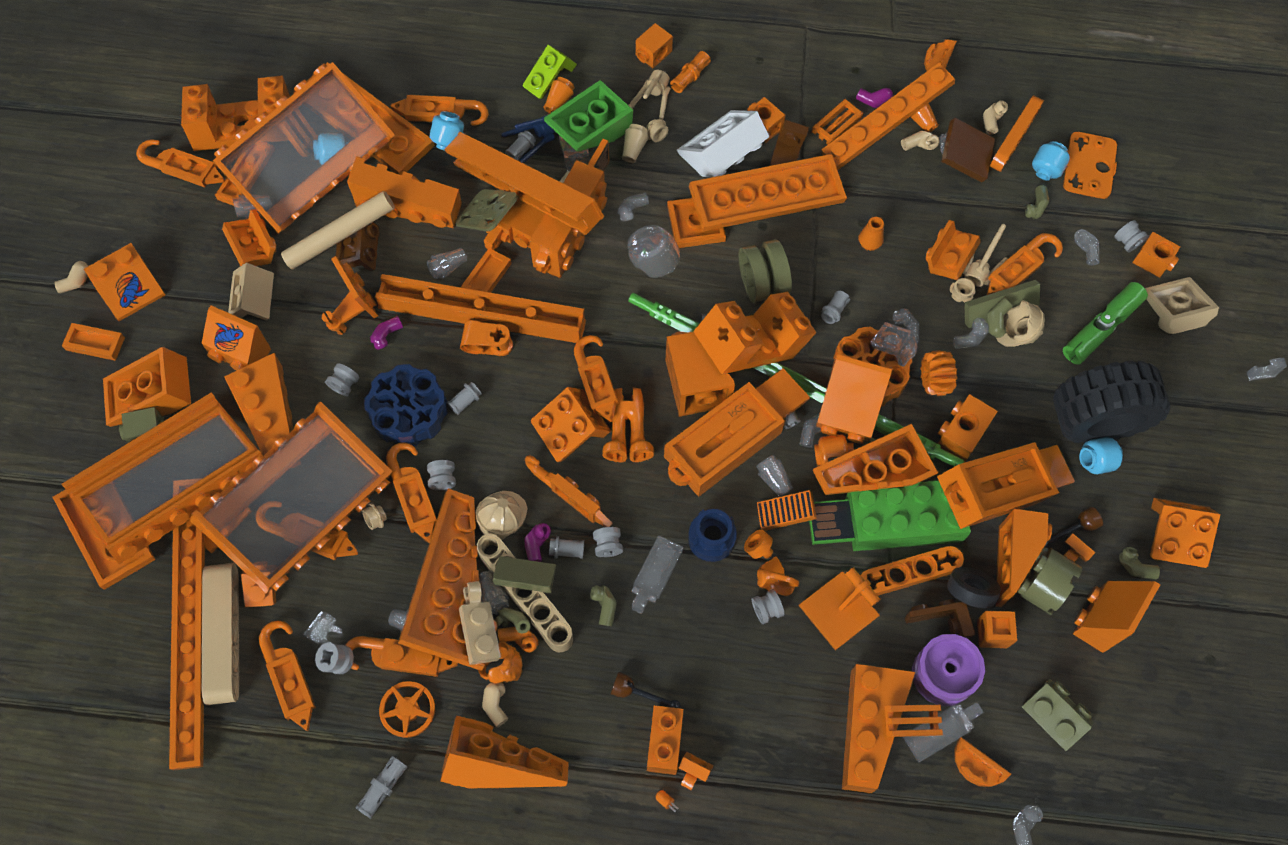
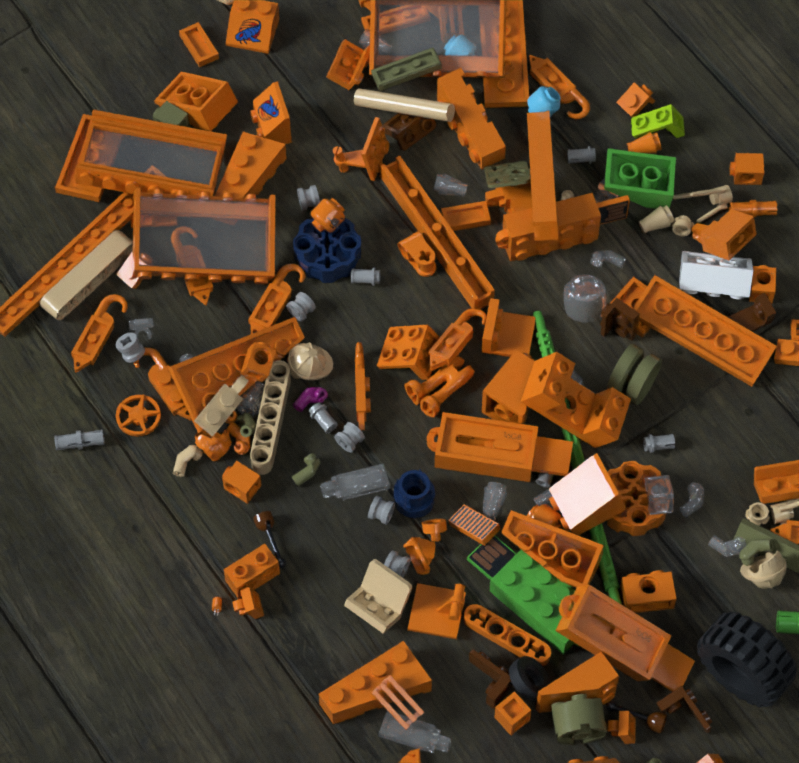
camera: 50 degrees right, 5 degrees down
tan panel [228,263,274,321] -> none
tan plate [362,503,387,530] -> none
magenta arm [370,316,403,350] -> none
orange wedge [440,715,569,789] -> none
olive slope [493,556,556,593] -> none
dark blue plant [501,114,556,163] -> none
orange cone [859,217,884,251] -> none
medium lavender wheel [912,634,985,706] -> none
orange gear [920,350,958,396] -> none
medium azure head [1079,437,1123,475] -> none
none -> orange brick [222,461,262,504]
none -> orange brick [240,342,277,382]
none -> orange head [311,198,345,233]
none -> tan bracket [344,559,412,634]
none -> light grey wheel [368,495,395,525]
none -> olive tile [371,47,442,92]
none -> orange bracket [482,298,536,357]
none -> reddish brown bracket [600,298,640,341]
none -> orange bracket [616,82,655,117]
none -> reddish brown bracket [656,686,713,734]
none -> orange hinge [691,209,757,261]

